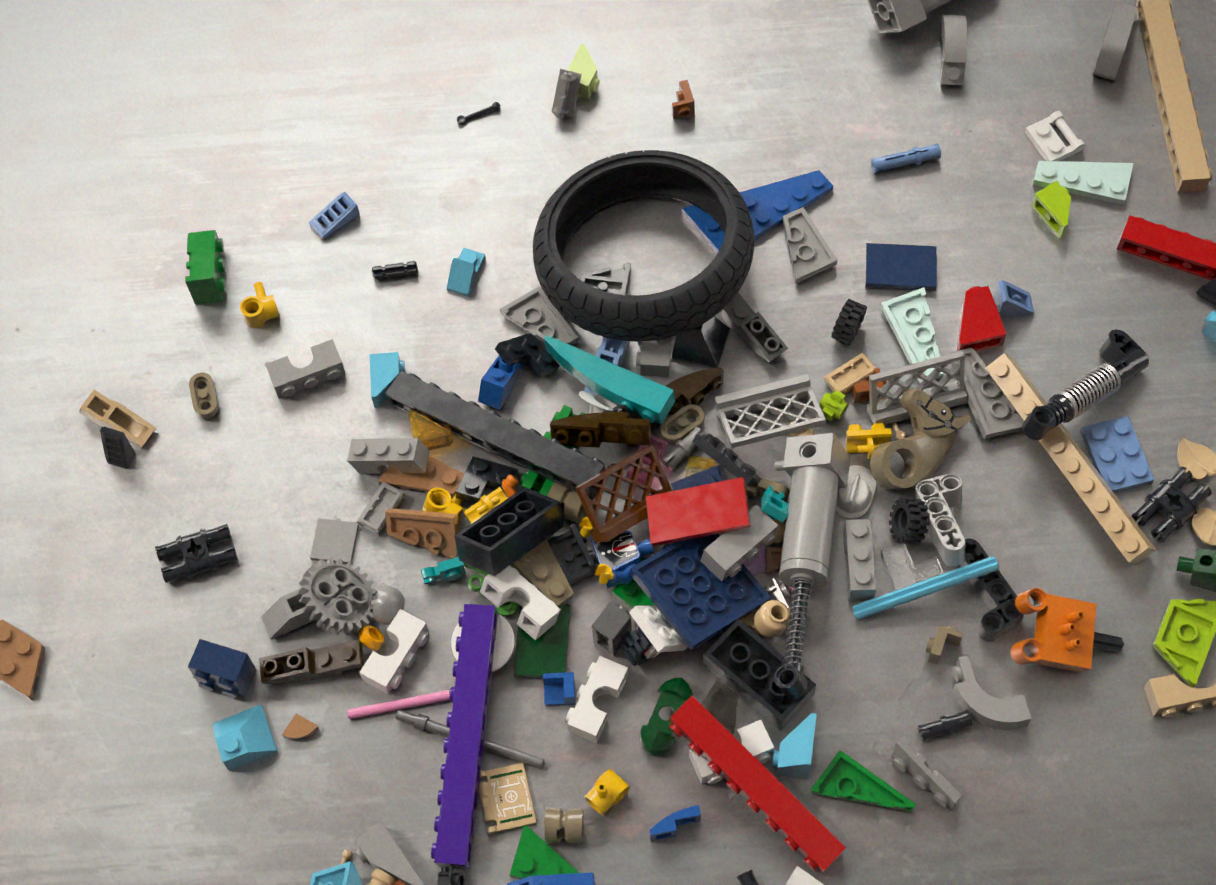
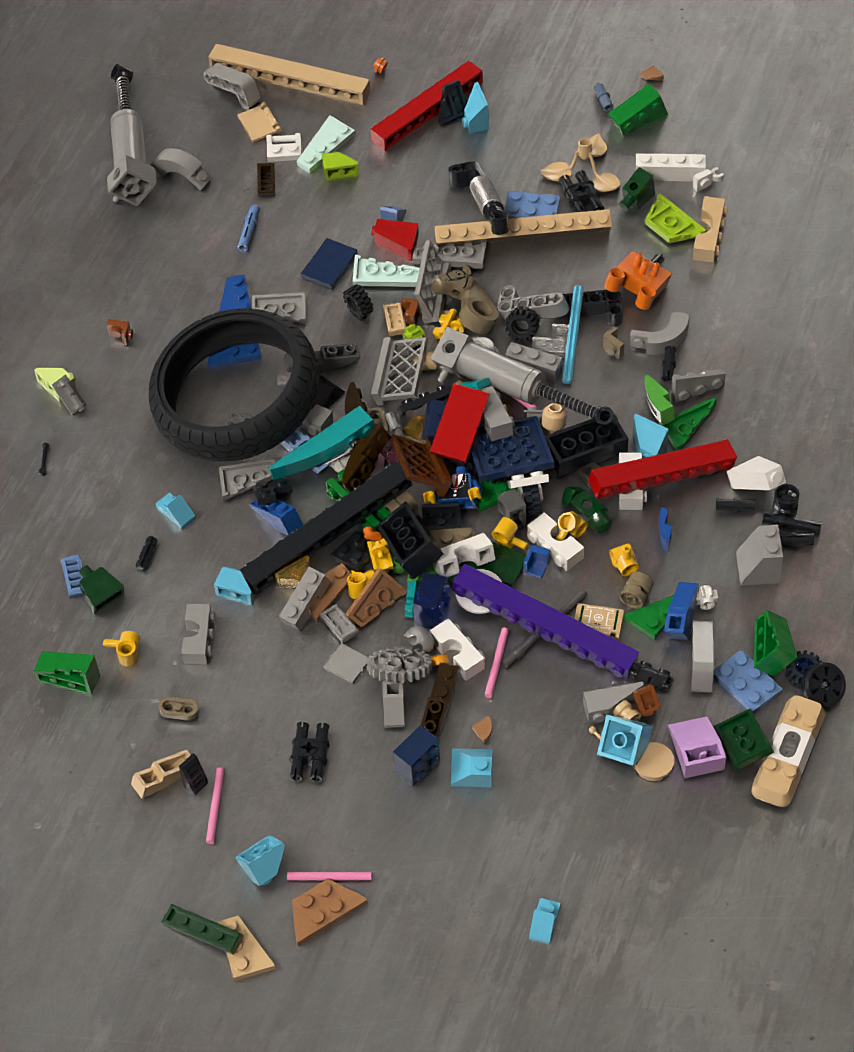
camera: 65 degrees left, 10 degrees down
none -> dark green torso [79,565,124,614]
none -> bright pink bar [206,768,225,844]
none -> medium azure slope [235,835,285,886]
none -> tan piece [237,103,282,143]
none -> dark brown slope [257,163,275,195]
none -> bright pink bar [287,872,372,881]
none -> clear blue brick [413,572,451,629]
none -> yellow piece [492,517,528,550]
none -> yellow piece [555,511,588,541]
none -> bright green slope [645,375,675,426]

